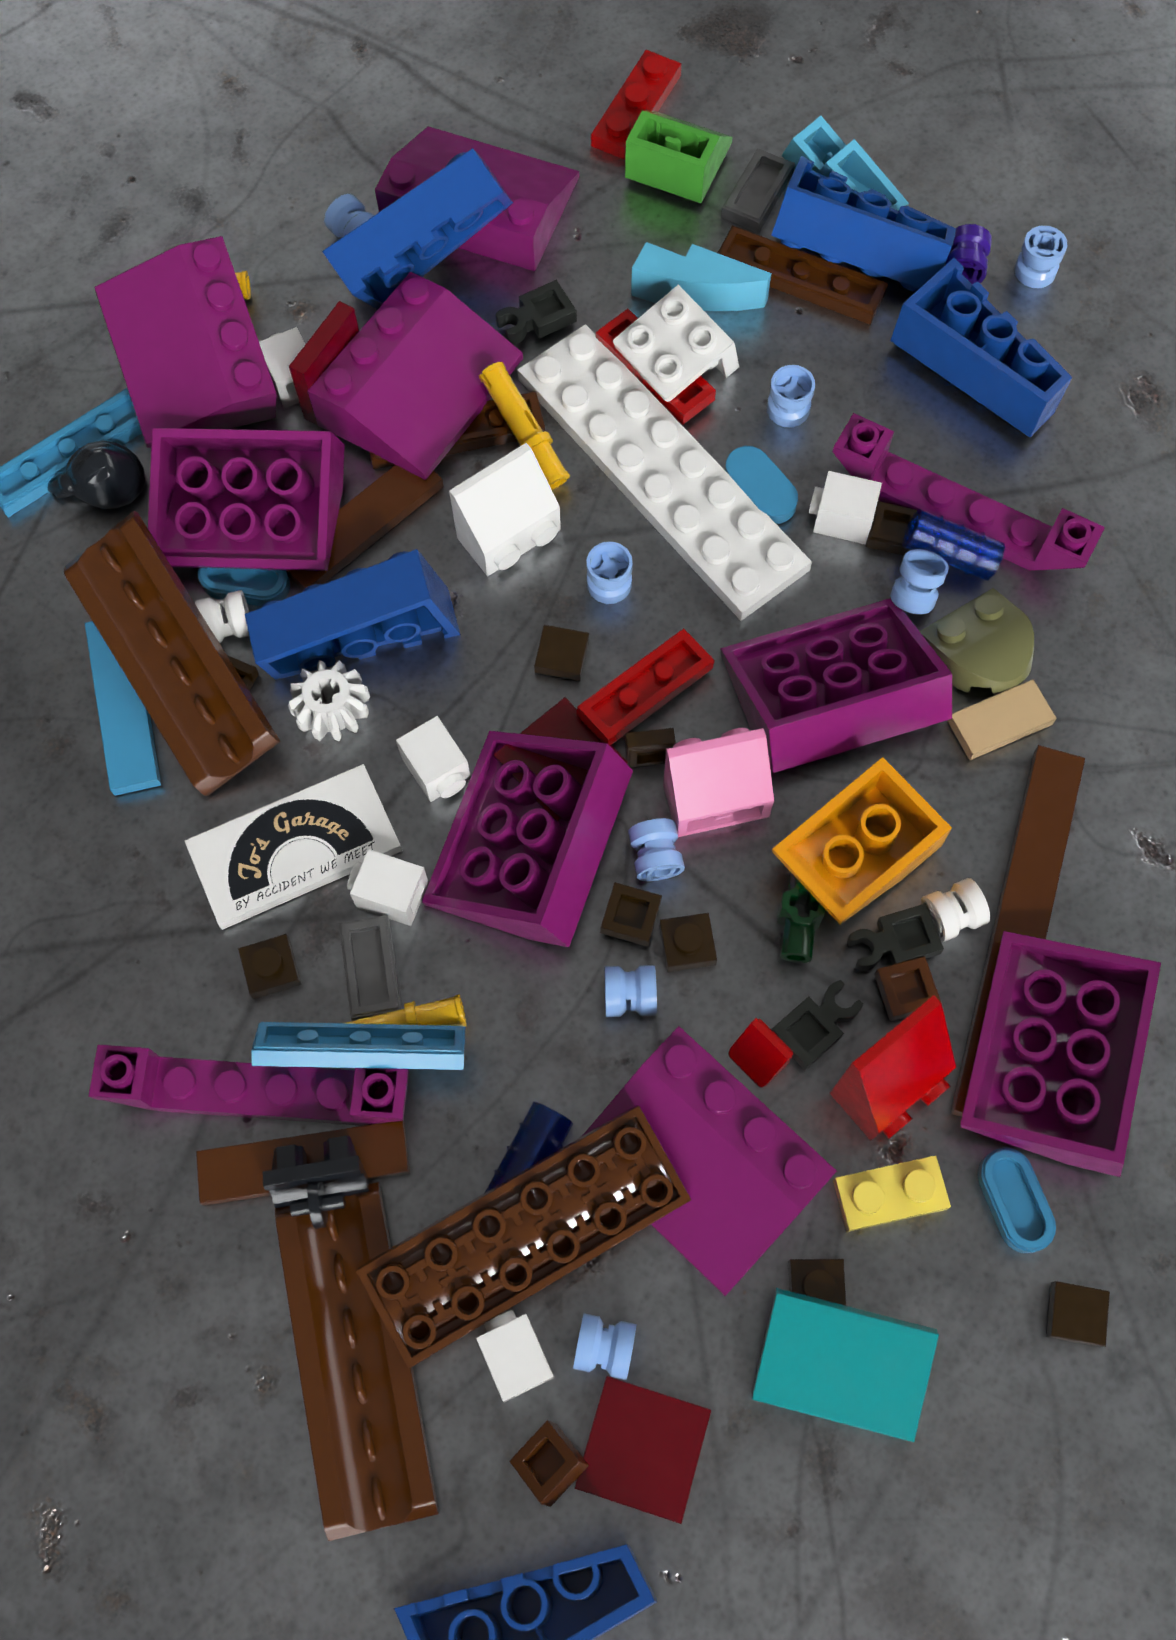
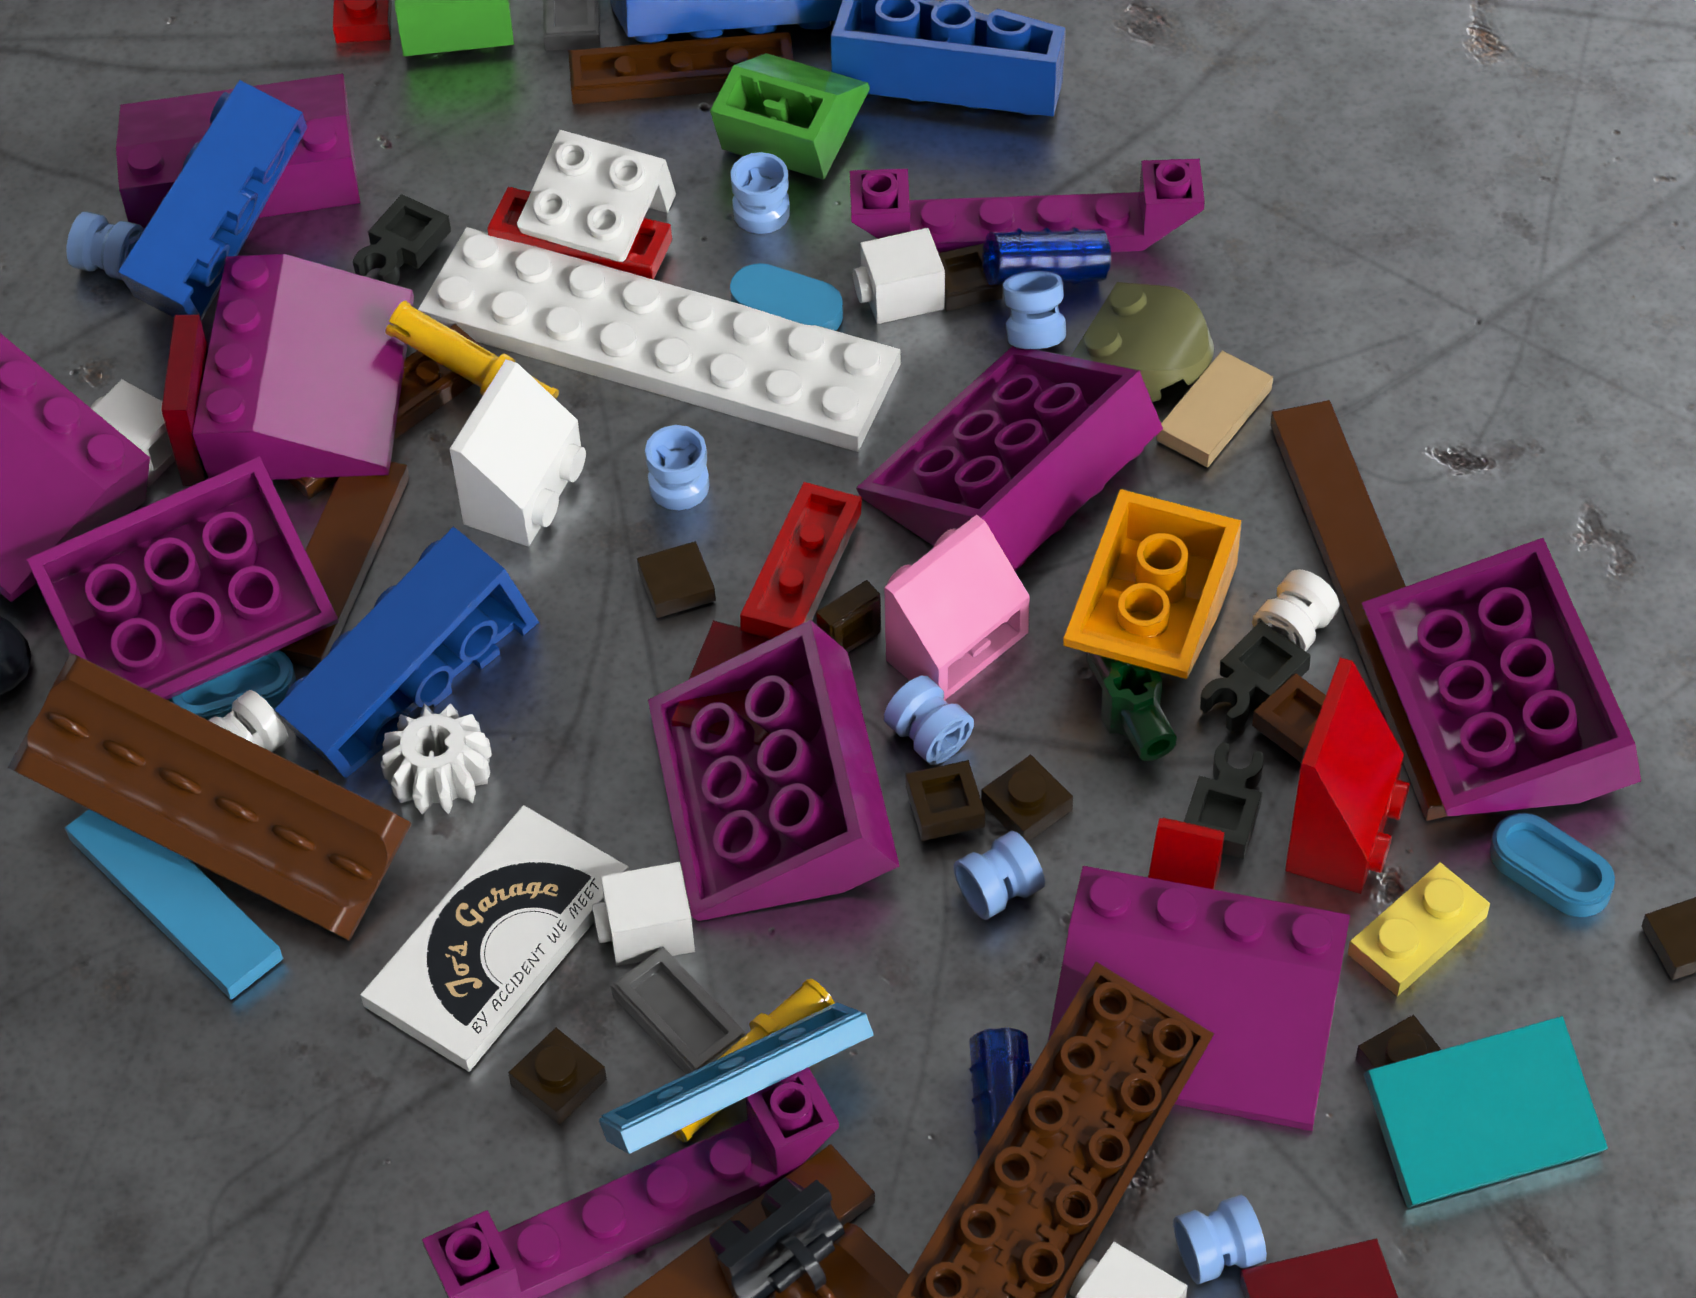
camera: 30 degrees left, 15 degrees down
white brick [396,716,471,802] -> none
medium azure slope [631,242,772,311] -> none
none -> bright green slope [710,53,870,180]

